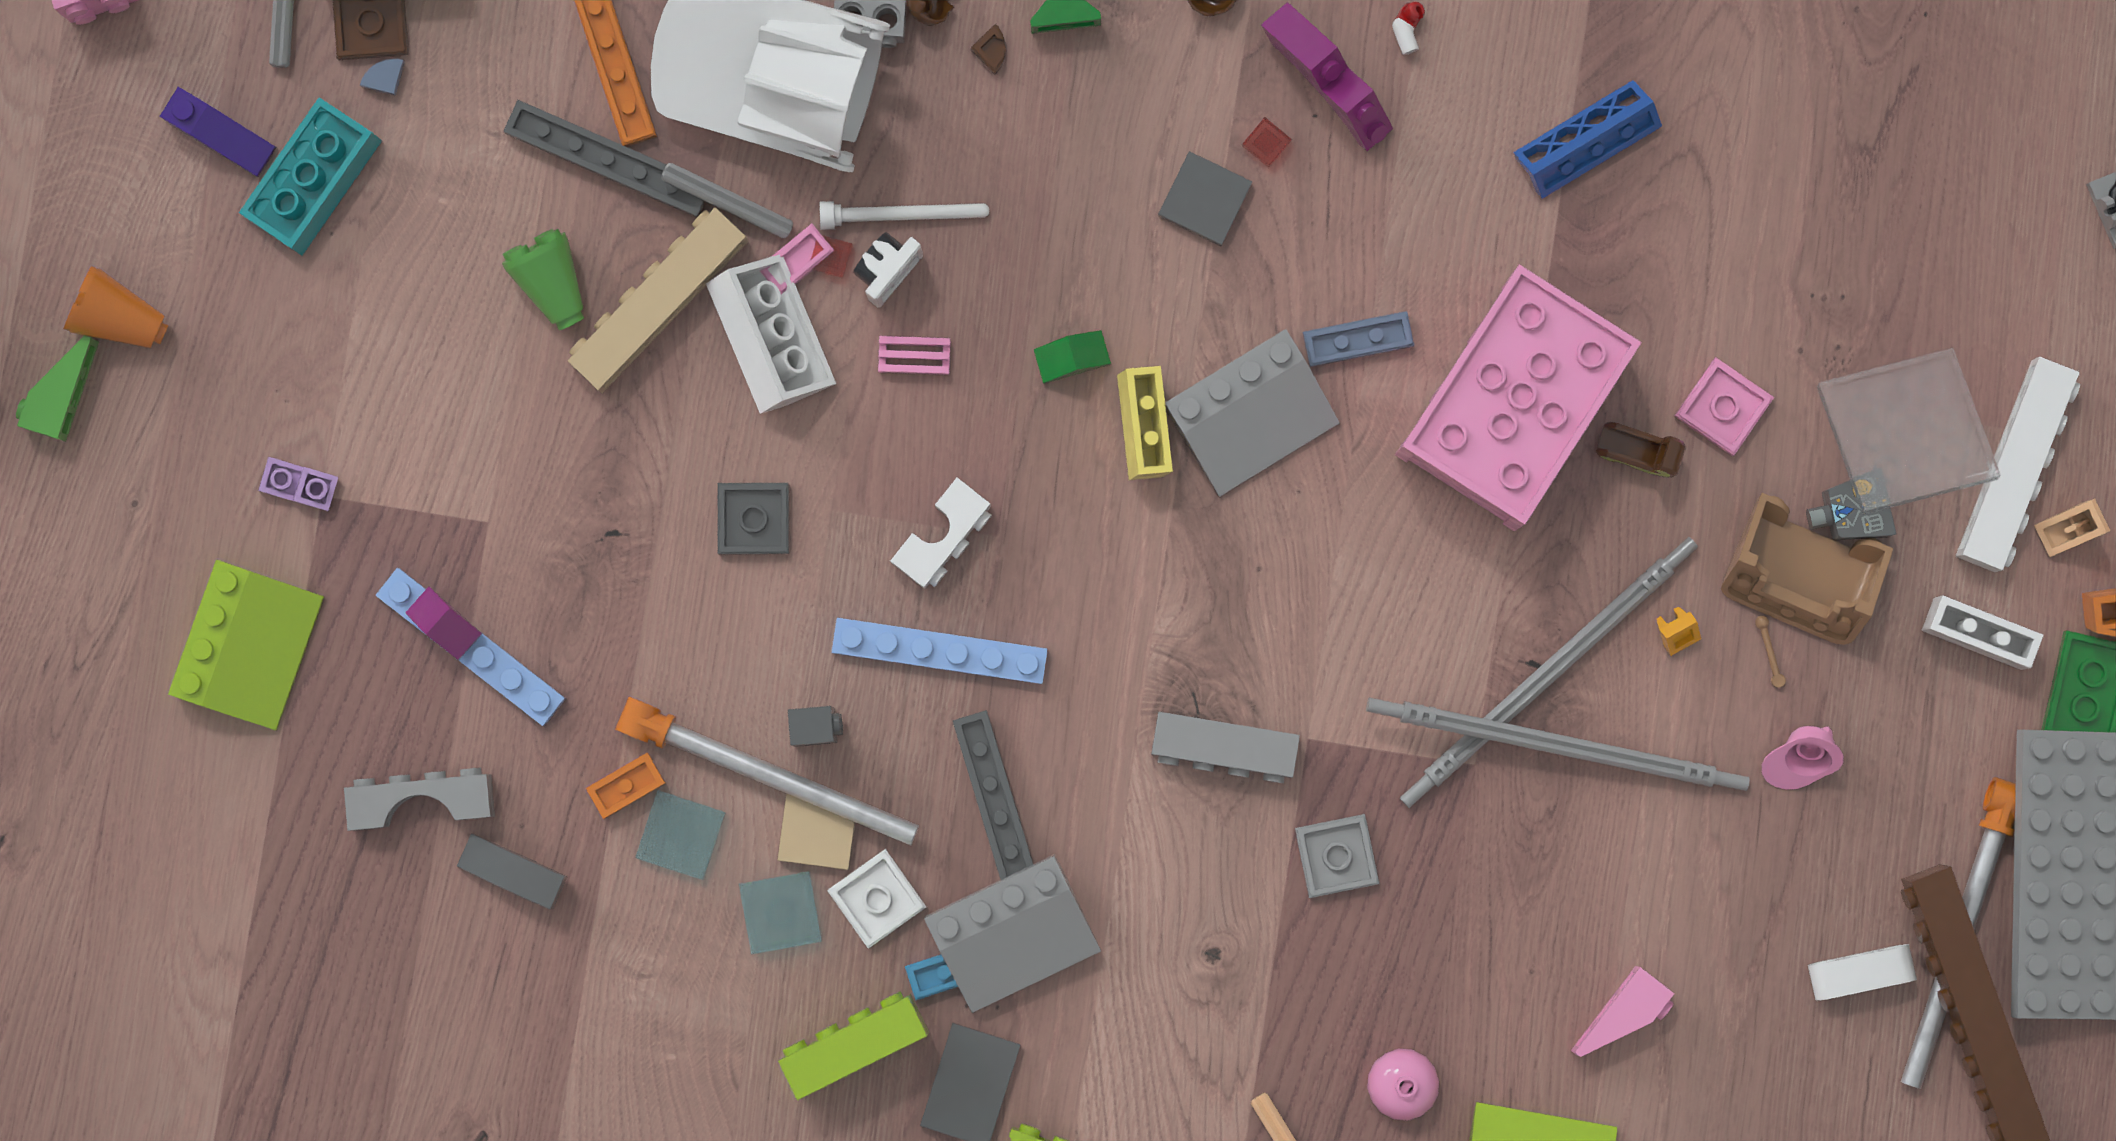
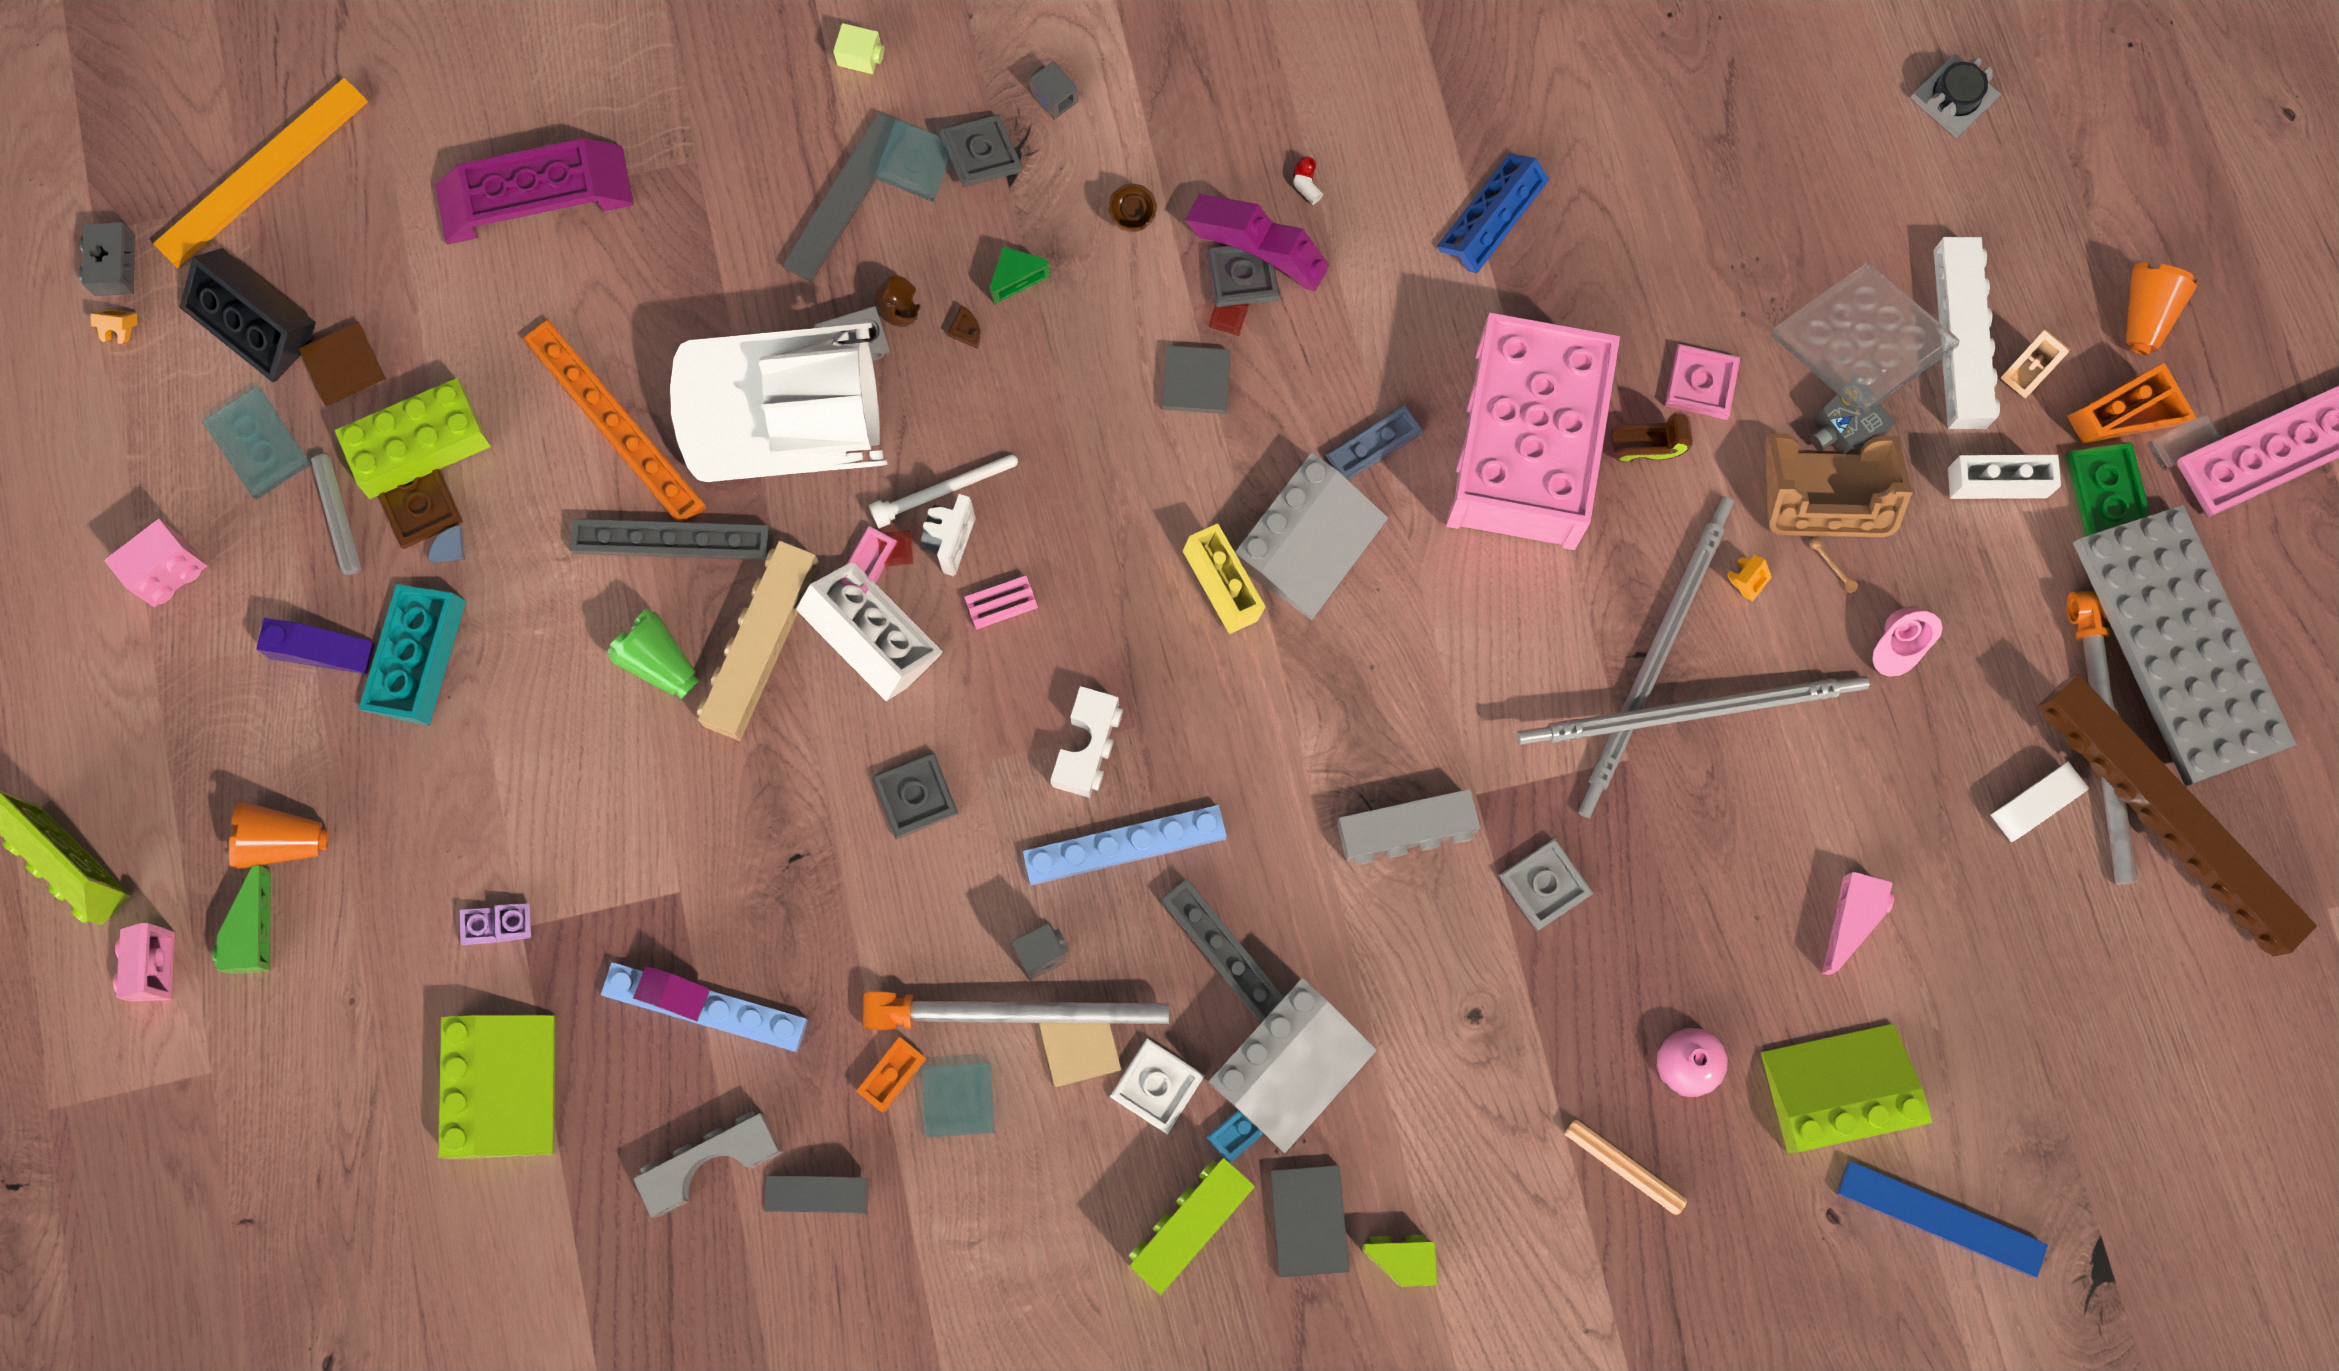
camera: 25 degrees left, 10 degrees down
light grey axle [661,163,793,238] -> none
clear light blue tile [739,871,822,954] -> none
green slope [1034,330,1111,384] -> none
none -> dark grey tile [1207,245,1280,309]

